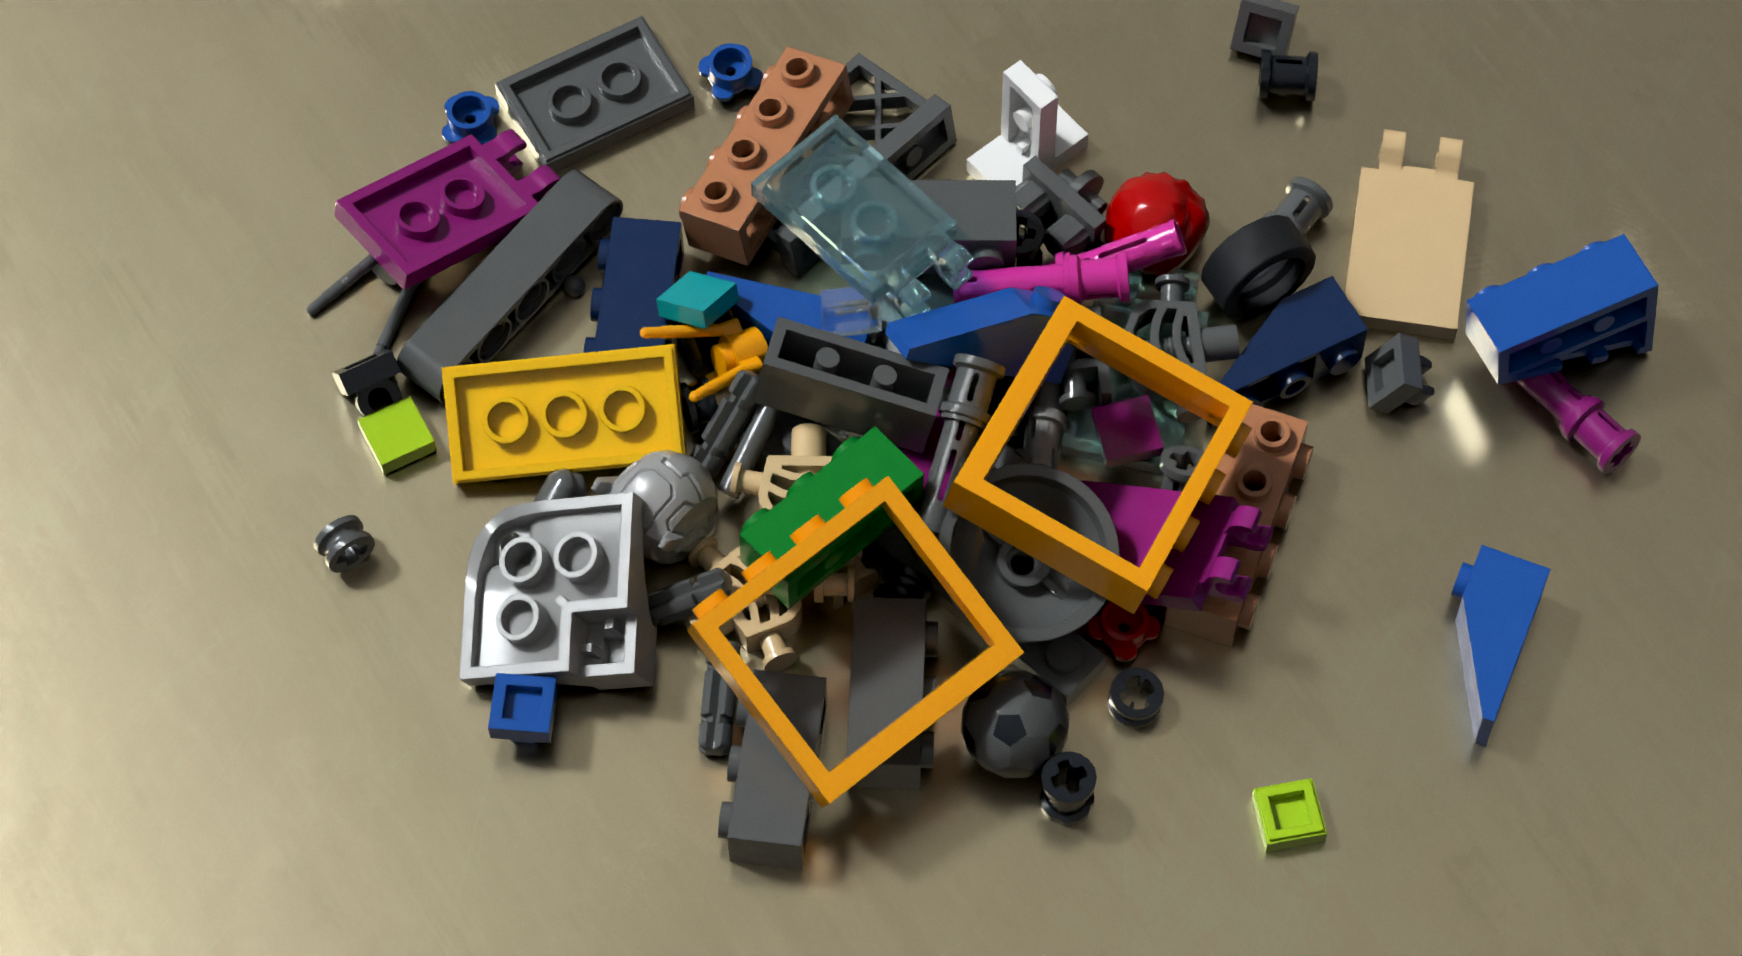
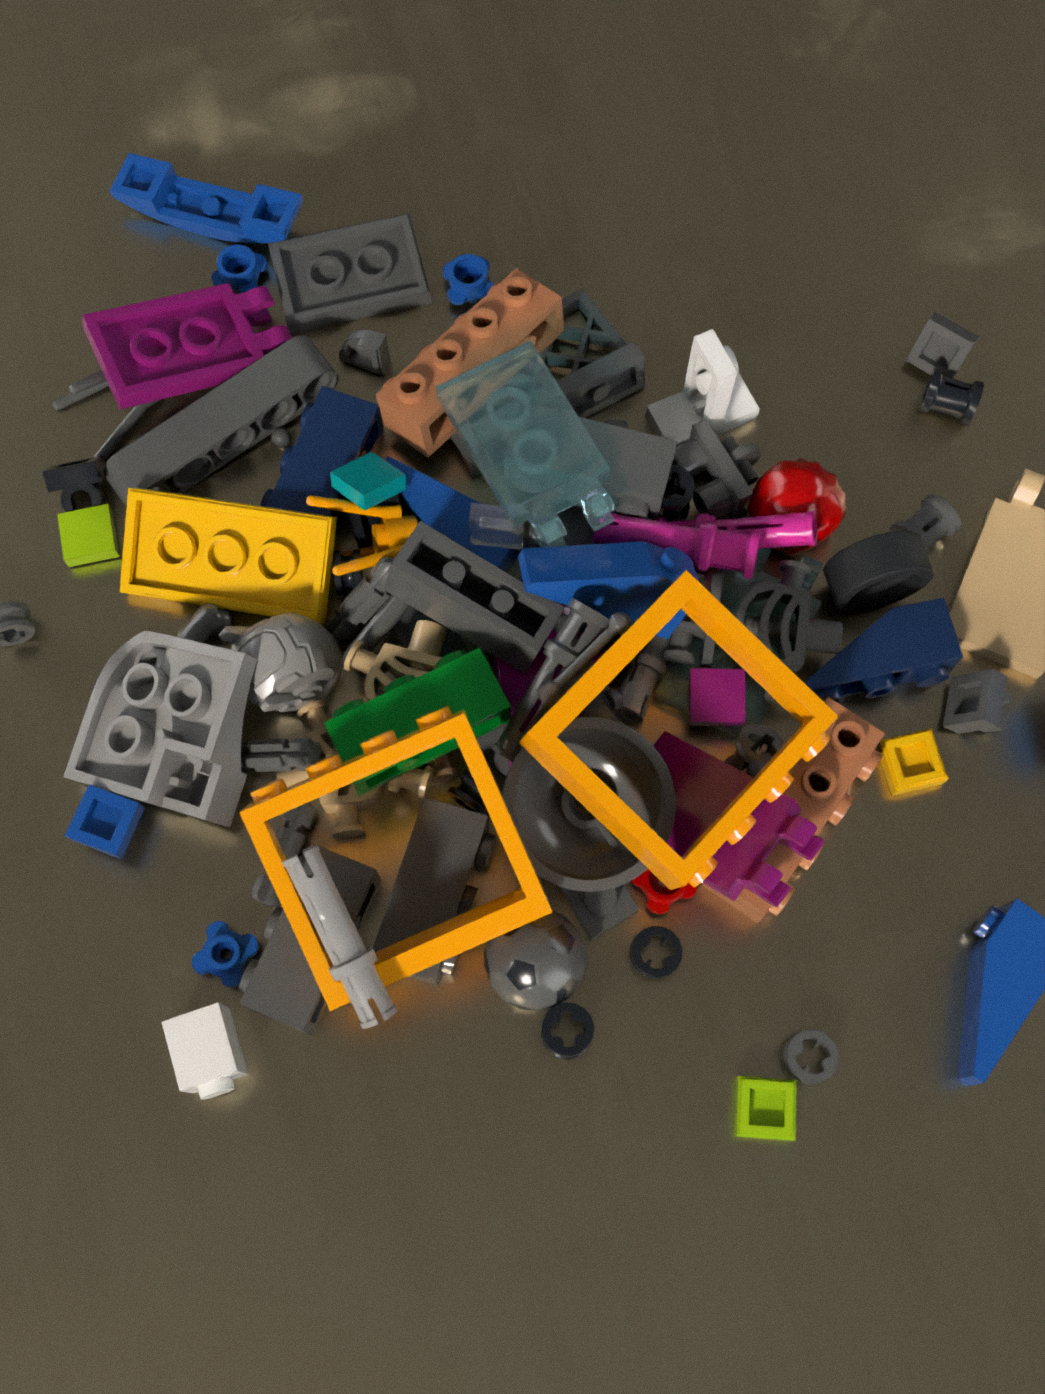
camera: 15 degrees right, 10 degrees up
none -> blue slope [109,153,304,244]
none -> white brick [161,1002,248,1100]
none -> blue plate [192,921,259,987]
none -> light grey pin [281,844,398,1029]
none -> dark grey tile [339,330,391,375]
none -> dark grey hinge [537,612,631,705]
none -> dark grey bush [782,1029,839,1084]
none -> yellow tile [876,728,948,796]

